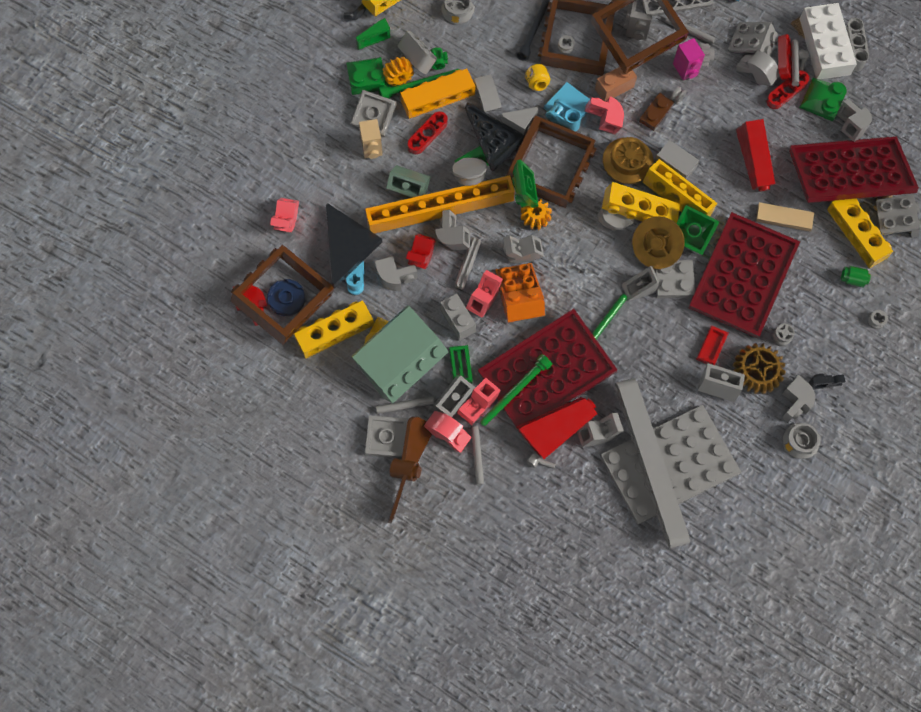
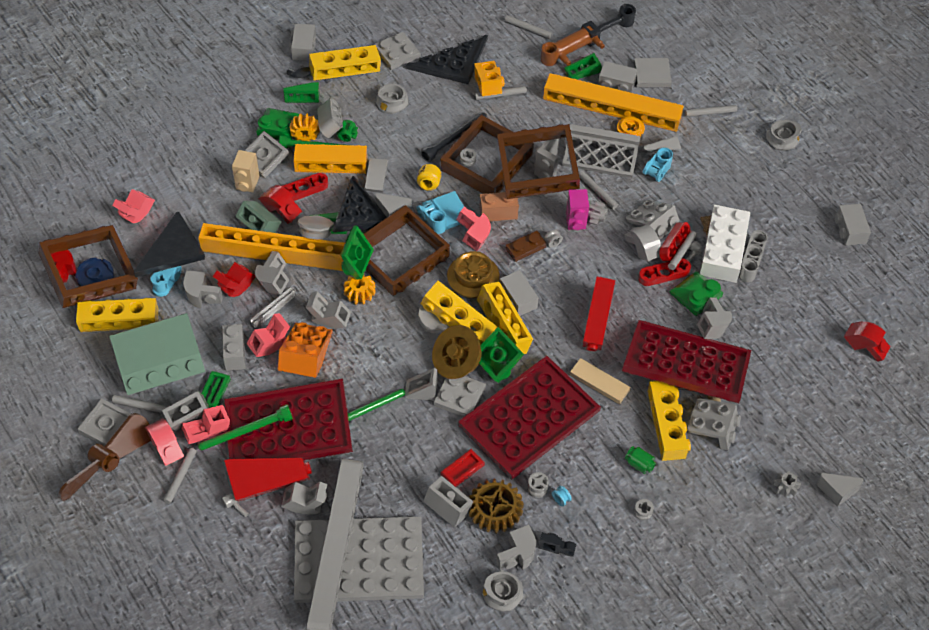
camera: 25 degrees right, 15 degrees down
none -> red brick [258,185,302,224]
none -> medium azure bush [551,485,572,507]

